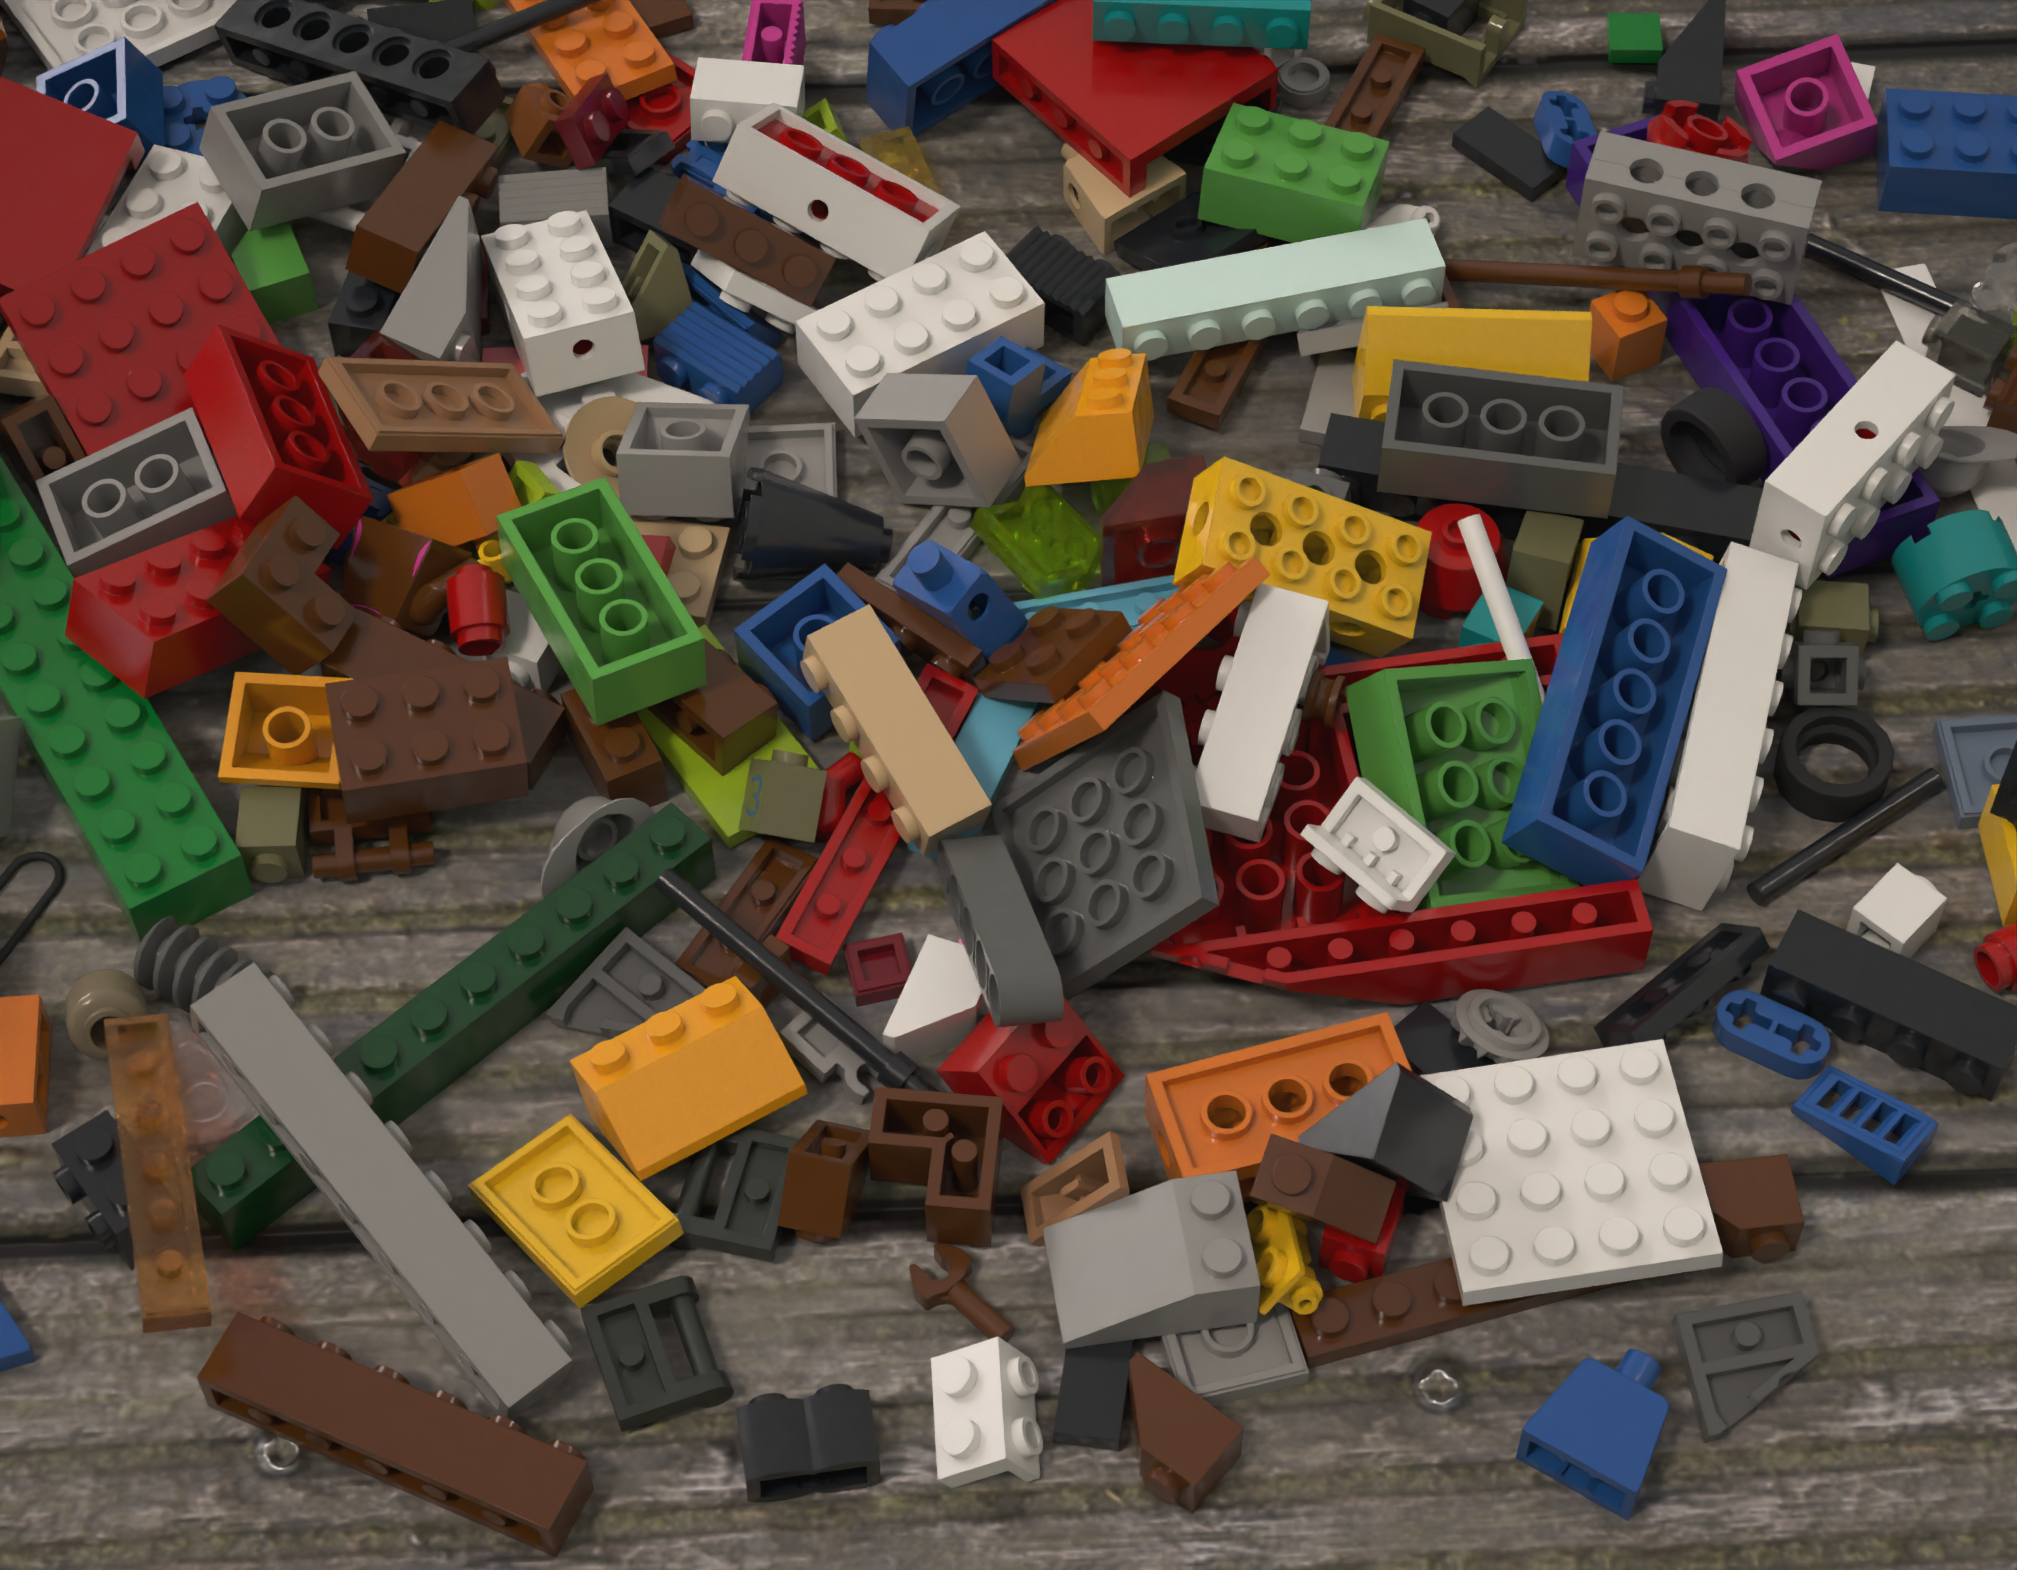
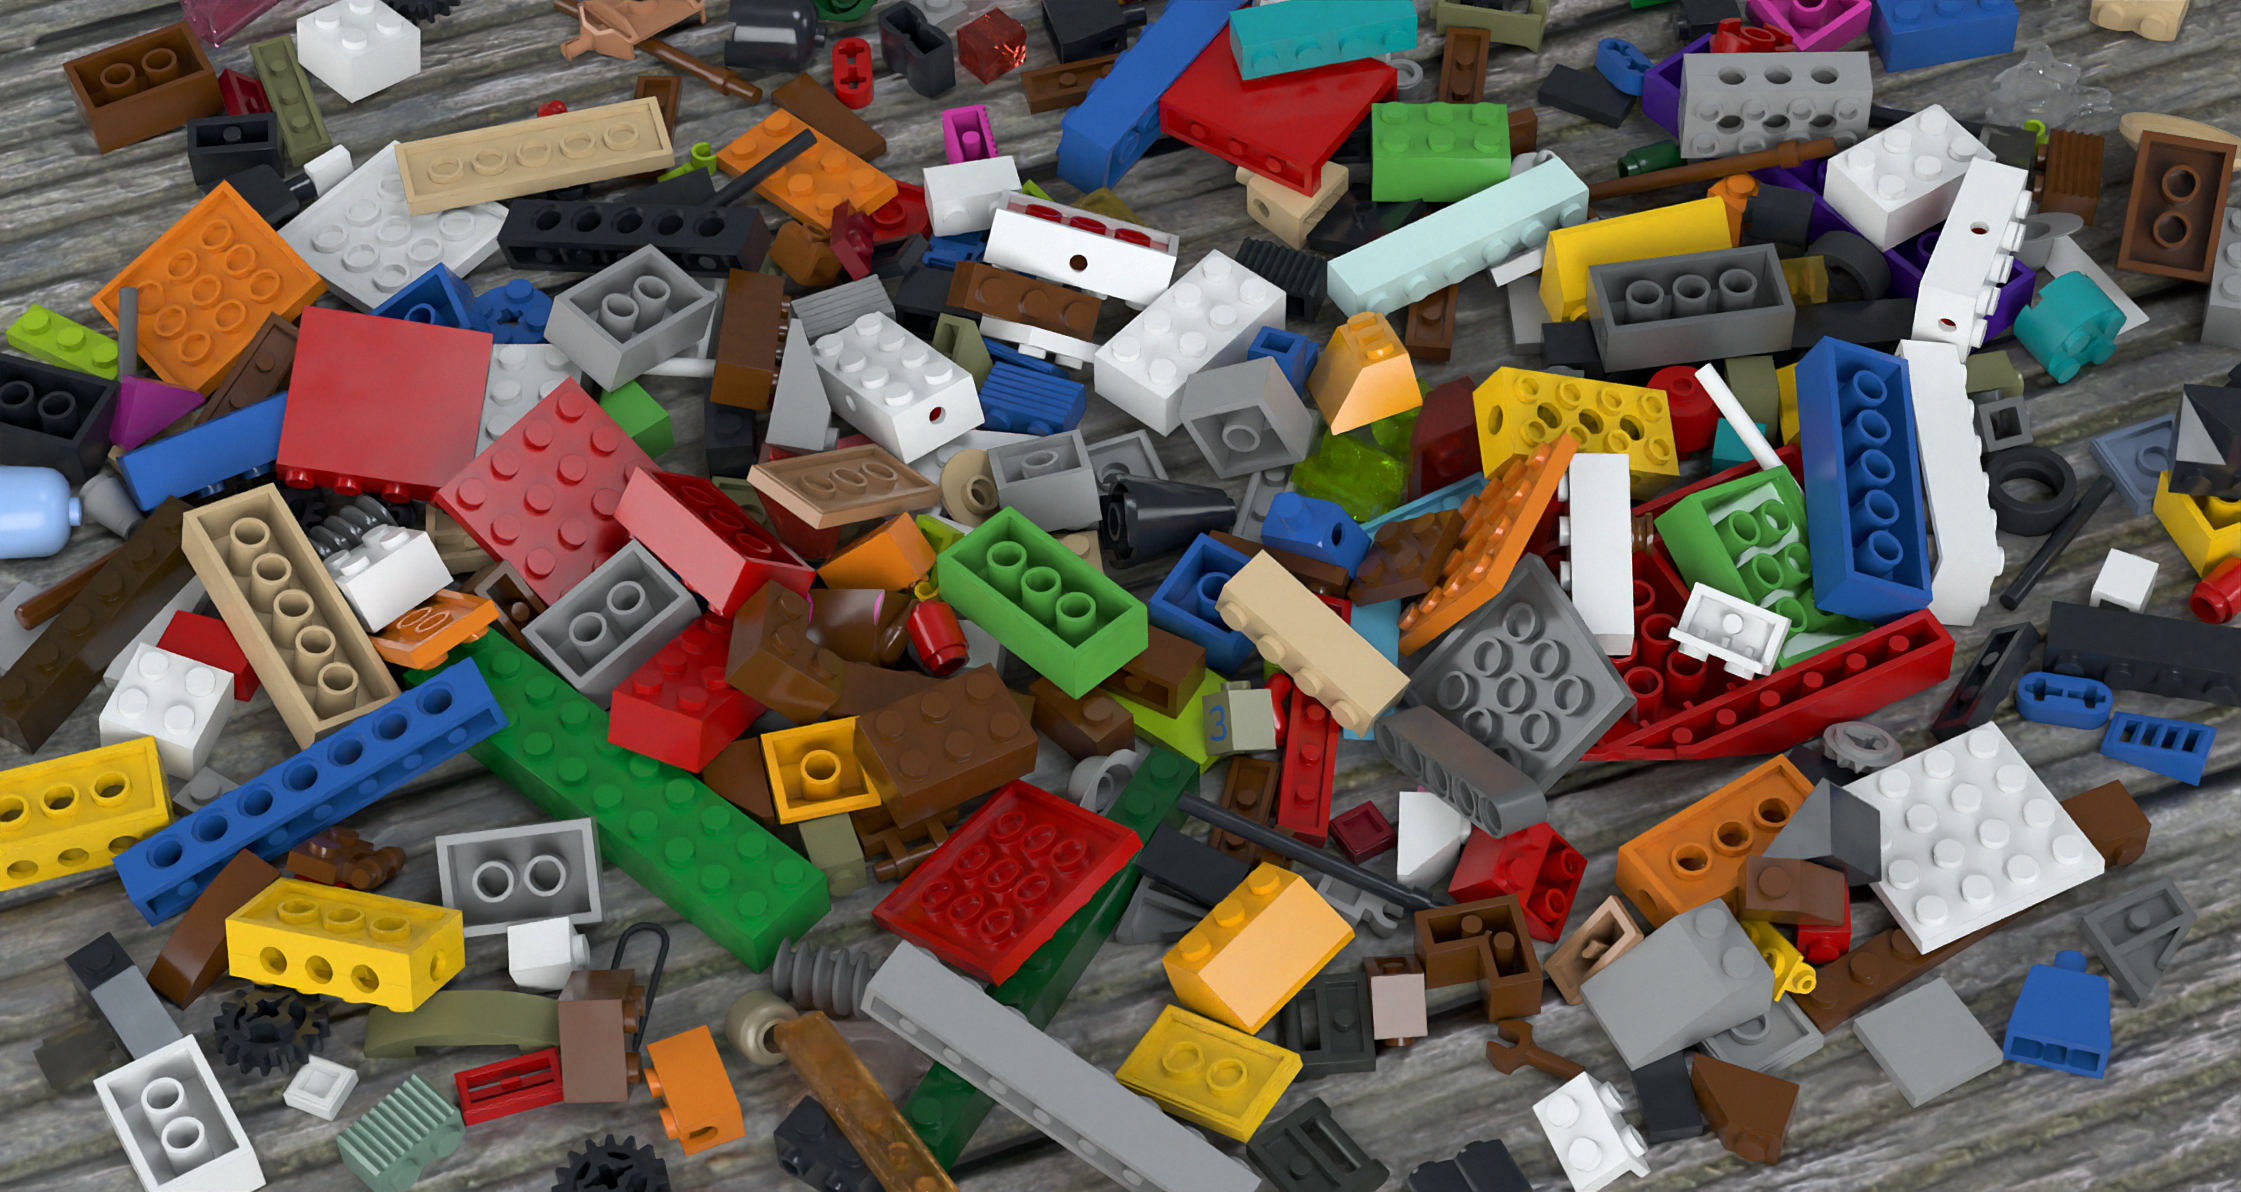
camera: 15 degrees left, 5 degrees down
none -> reddish brown slope [692,737,778,839]
none -> red plate [871,779,1144,987]
none -> black tile [1135,823,1251,909]
none -> reddish brown plate [1508,107,1538,157]
none -> dark green brick [1617,139,1688,194]
none -> black brick [1741,183,1816,279]
none -> clear yellow plate [1779,255,1828,306]
none -> white brick [1823,104,1996,253]
none -> light grey tile [1852,976,2004,1108]

